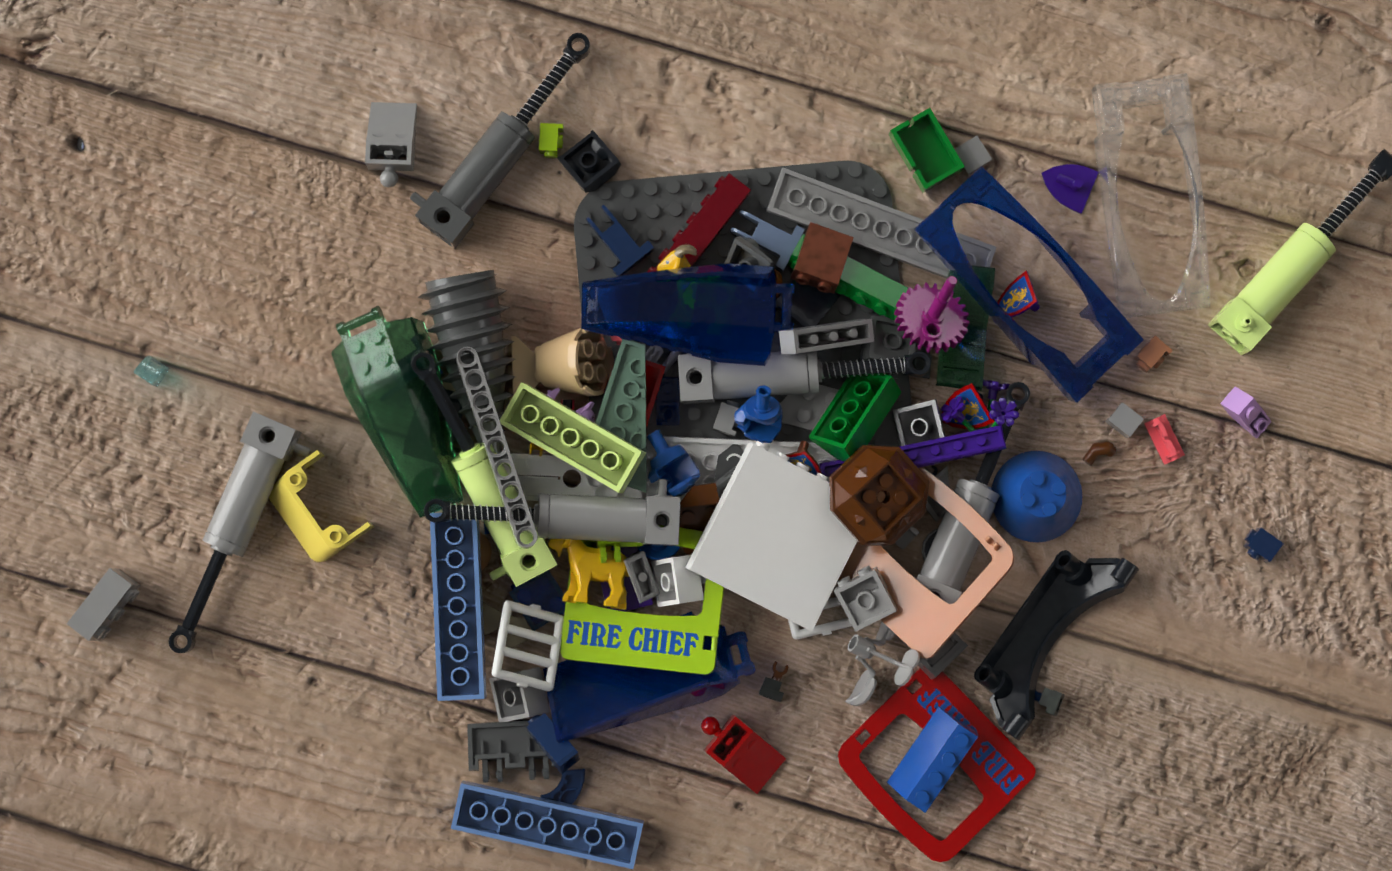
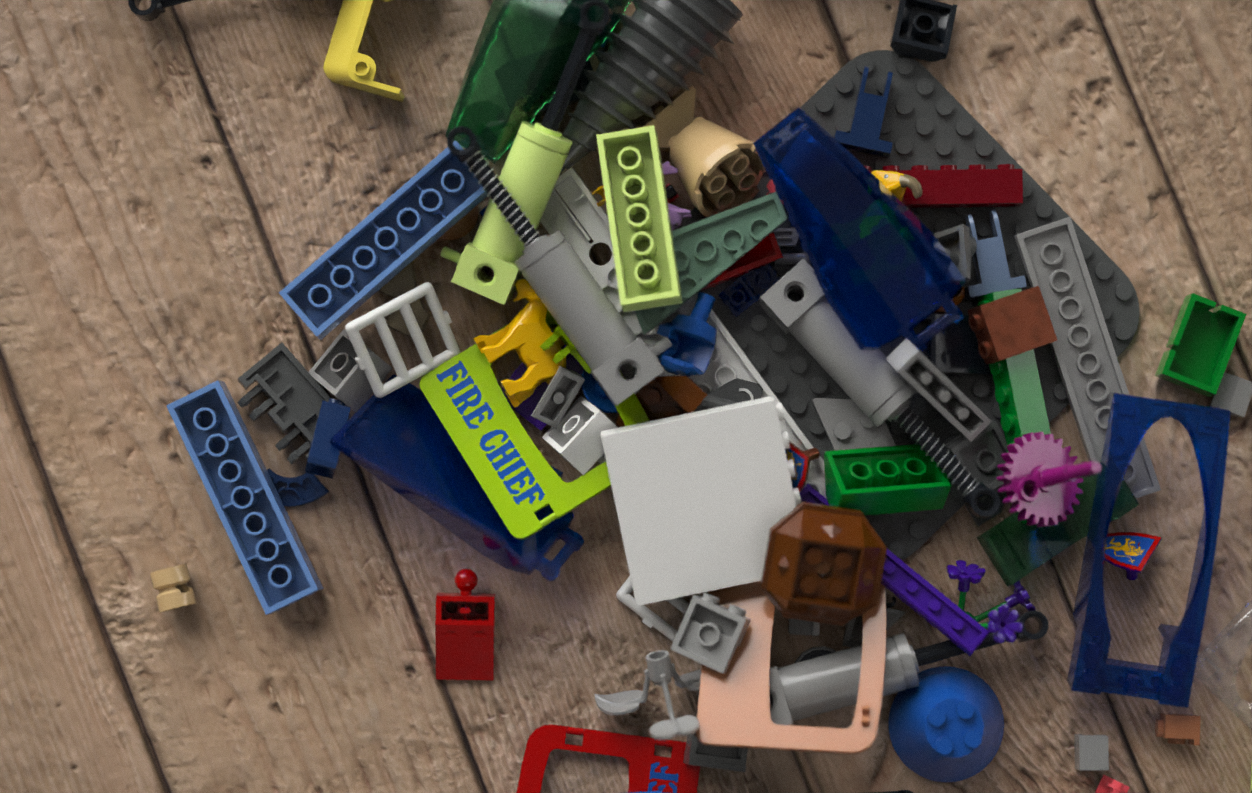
camera: 55 degrees right, 0 degrees up
light grey beam [456,347,537,549] -> none
clear blue plate [509,570,566,631] -> none
light grey brick [713,400,740,437] -> none
blue piece [734,385,783,443] -> none
pearl dark grey piece [758,661,789,702] -> none
flat silver slope [893,399,946,446] -> none
shield [942,382,995,429] -> none
reddish brown arm [1082,441,1116,466] -> none

